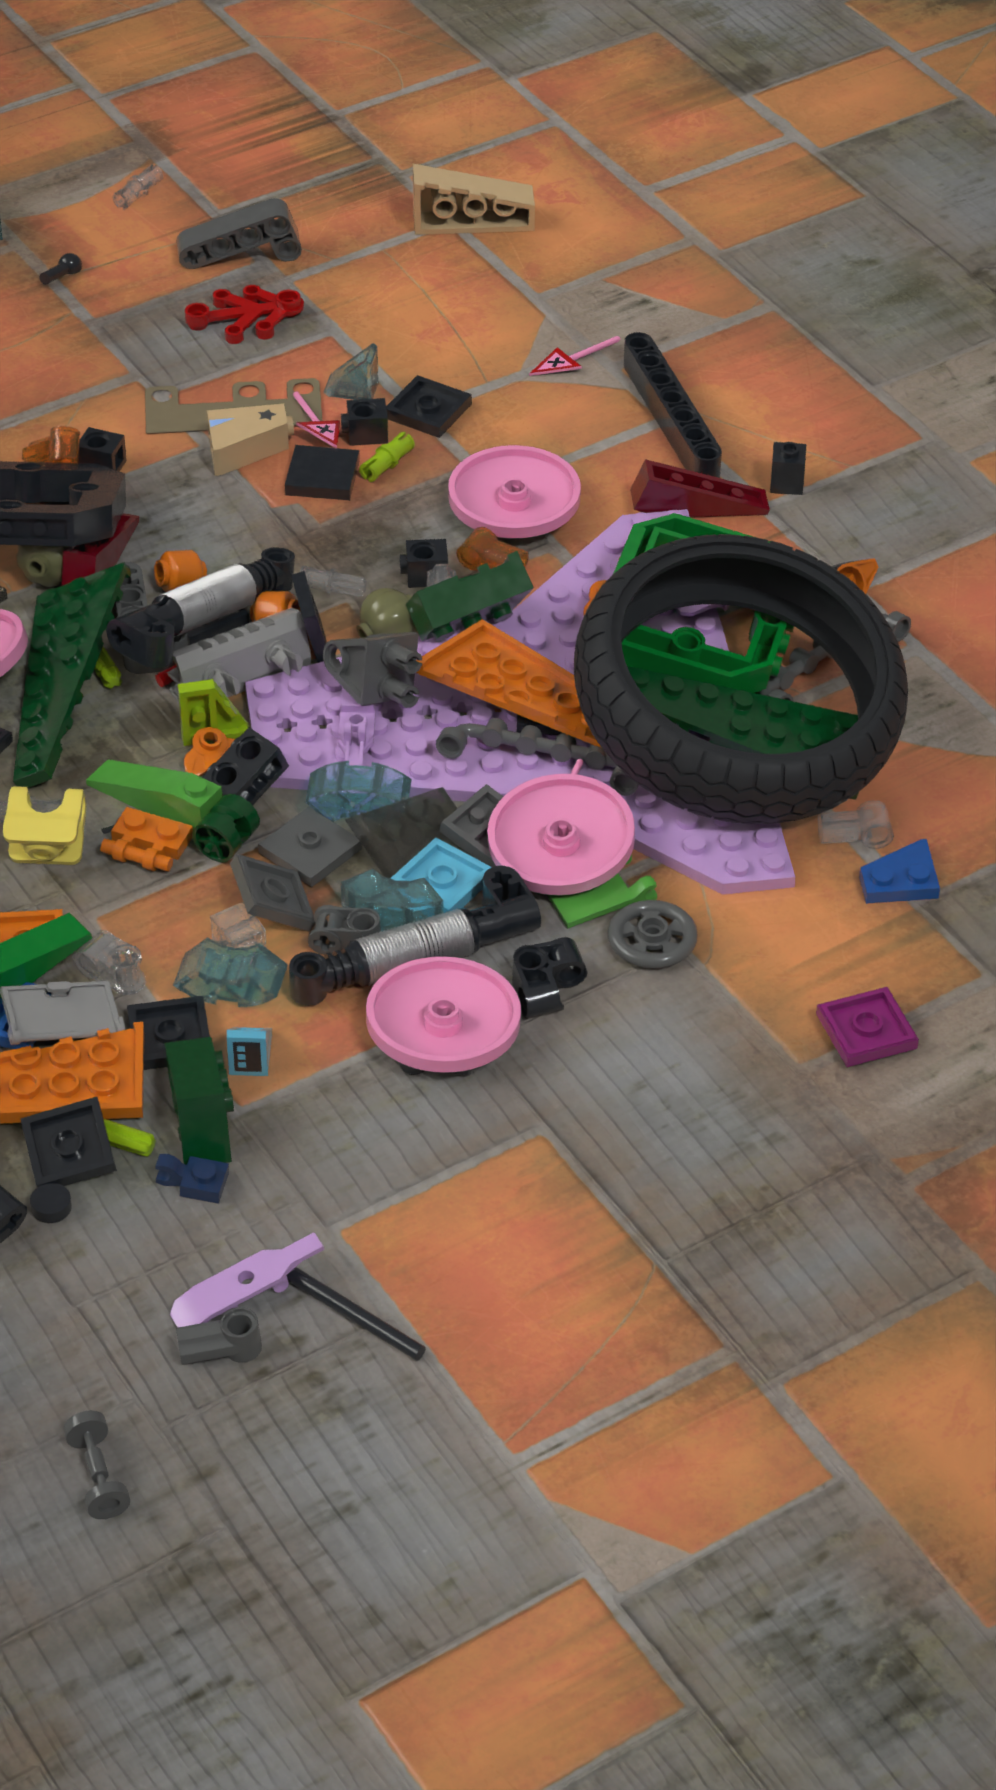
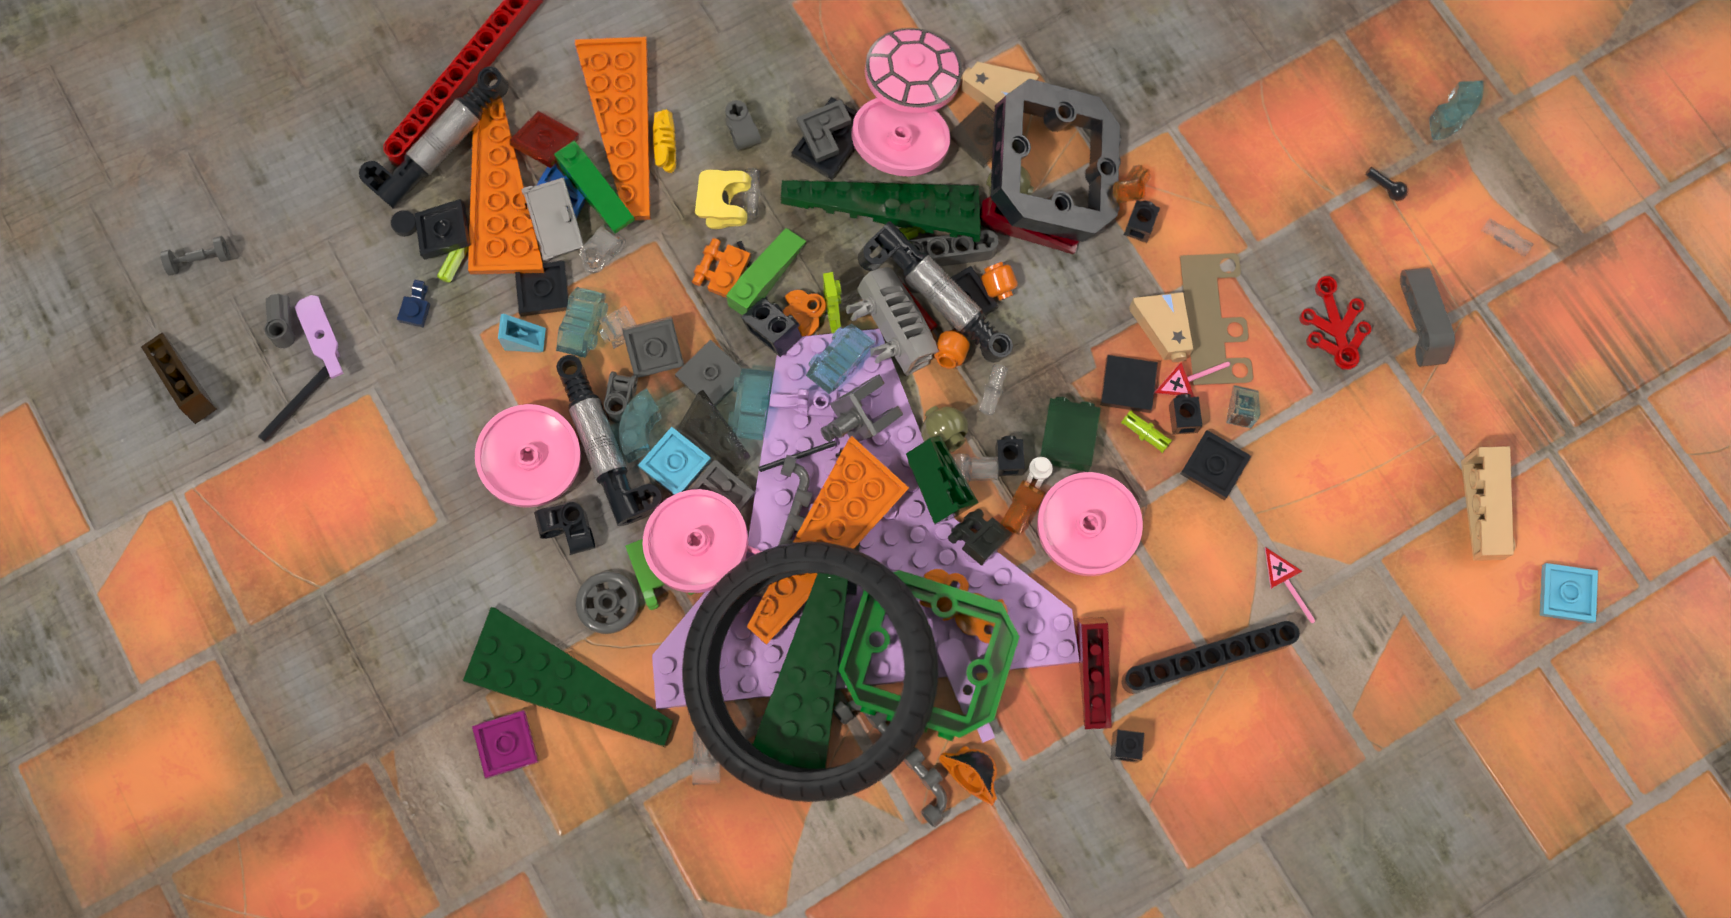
camera: 90 degrees right, 30 degrees up
dark green wedge [165,1037,234,1165] -> none
dark green wheel [192,794,260,863] -> none
black tile [291,571,327,663] -> none
blue wing [859,839,940,904] -> none
none -> dark brown slope [141,332,217,424]
none -> dark green wing [463,607,674,747]
none -> black piece [758,440,837,472]
none -> clear light blue brick [806,323,875,394]
none -> pearl dark grey plate [948,509,1013,566]
none -> white arm [1026,457,1053,489]
none -> clear green panel [1039,397,1101,472]
none -> medium azure tile [1540,563,1598,623]

